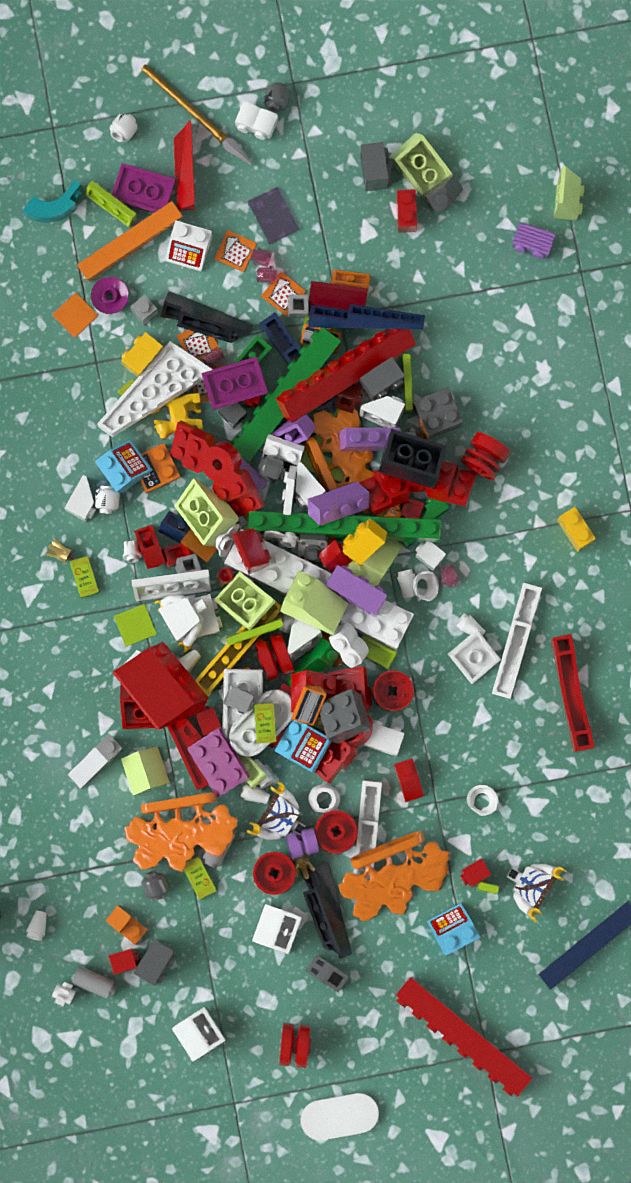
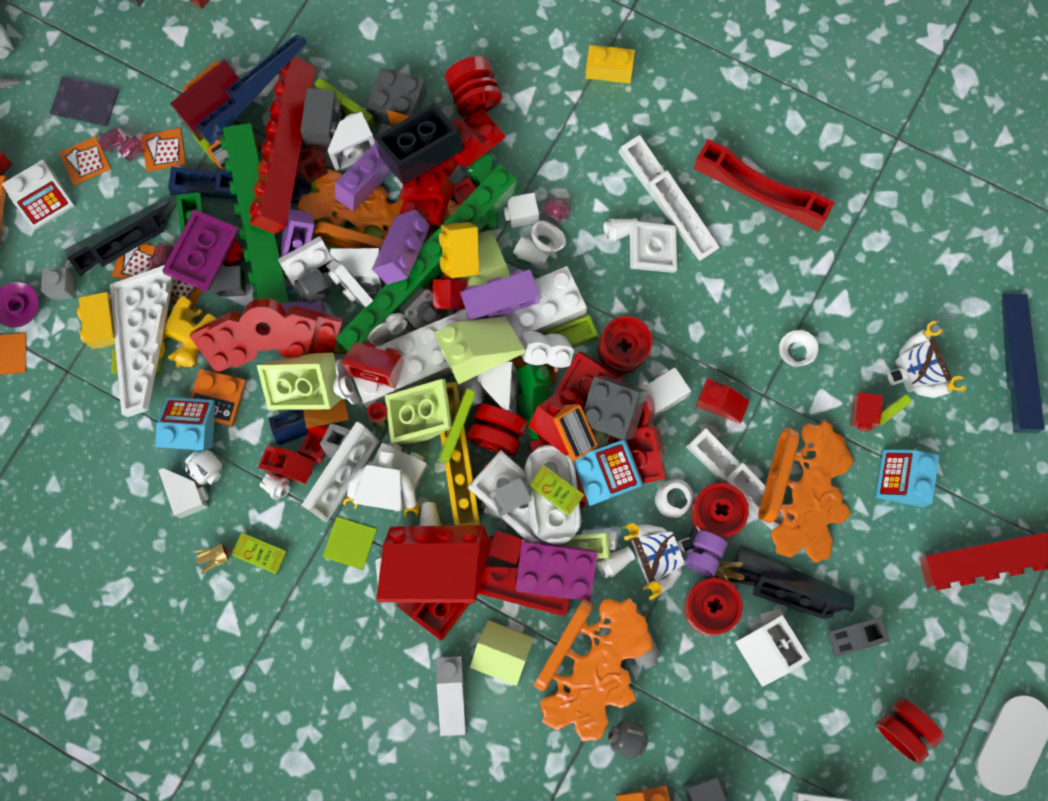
camera: 45 degrees left, 5 degrees down
lime tile [184,856,217,900] -> none
light grey brick [288,295,308,317] -> none

